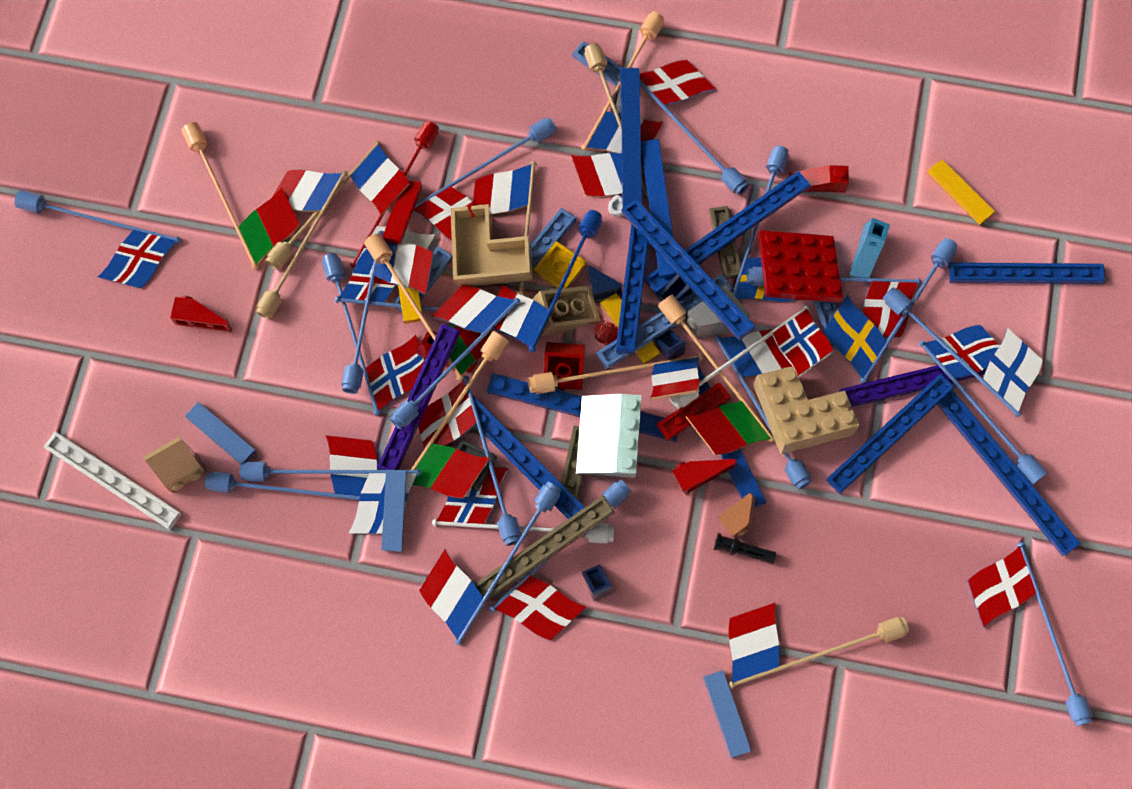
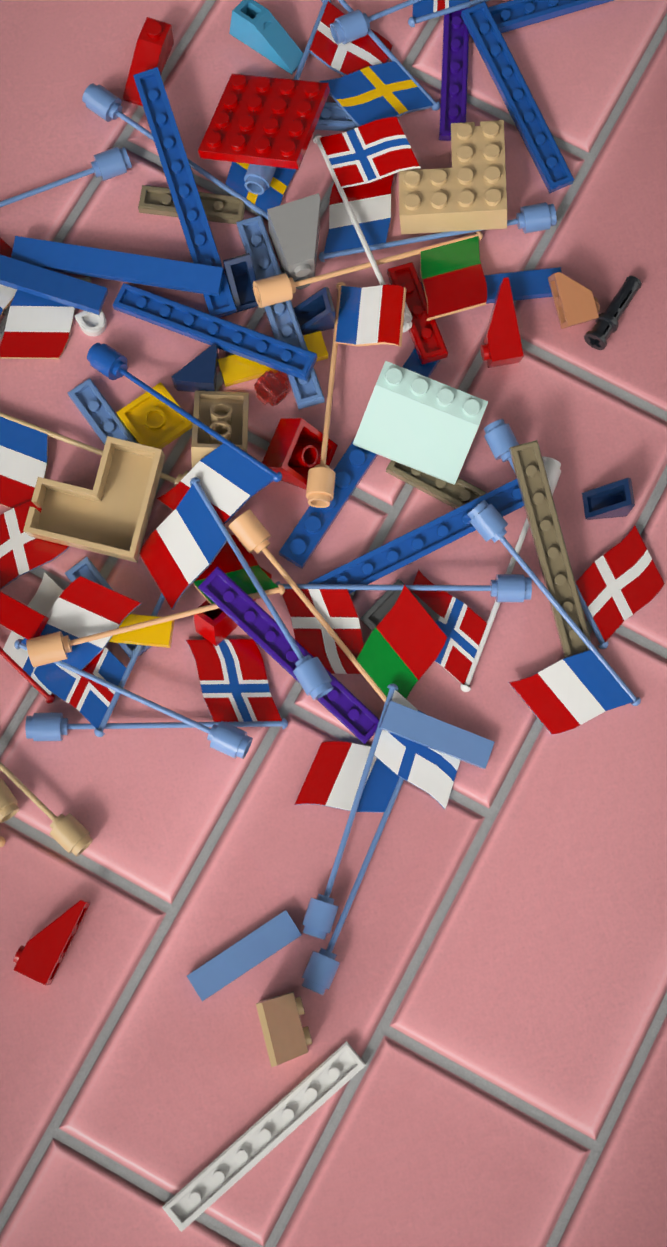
camera: 80 degrees left, 5 degrees up
blue plate [621,199,755,341] -> none

